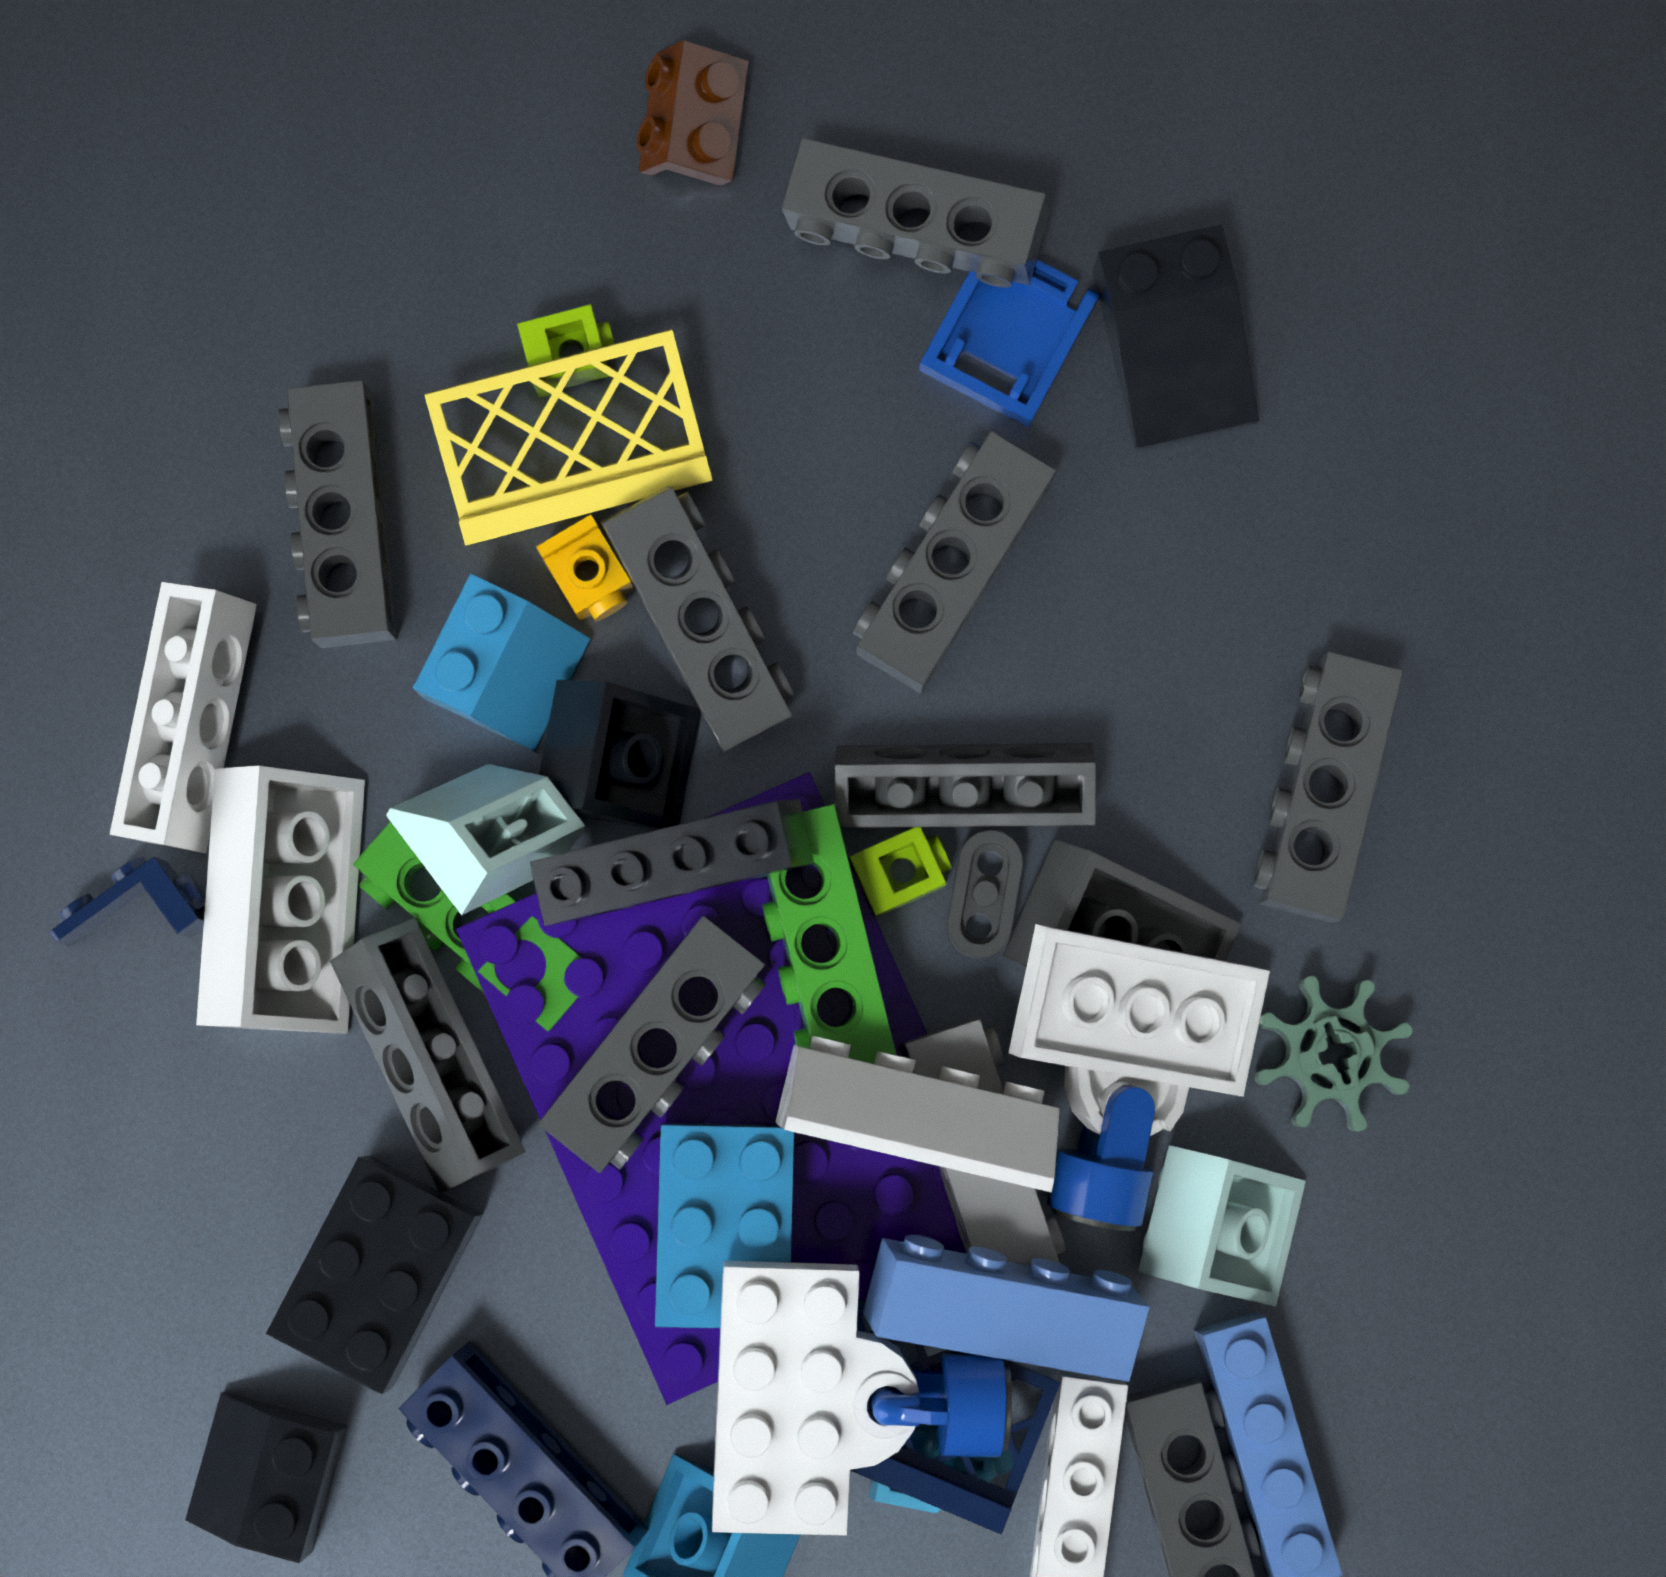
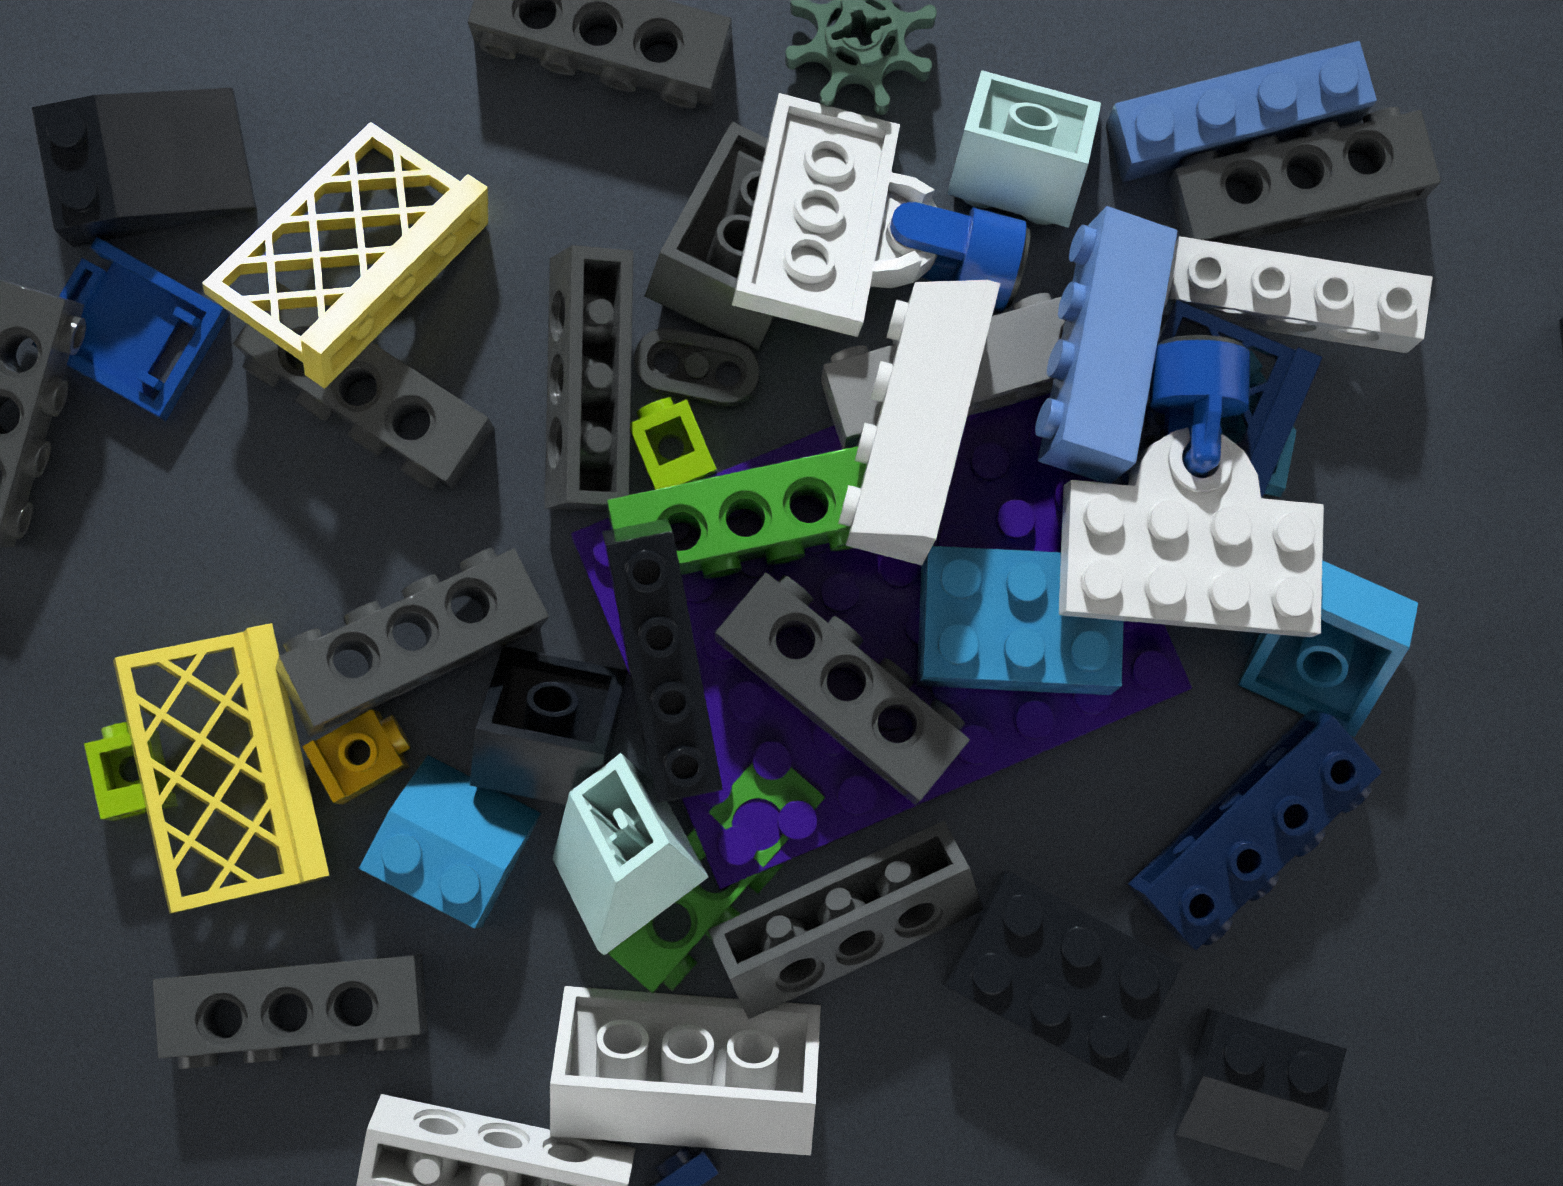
camera: 90 degrees left, 0 degrees up
none -> fence [202,122,488,389]

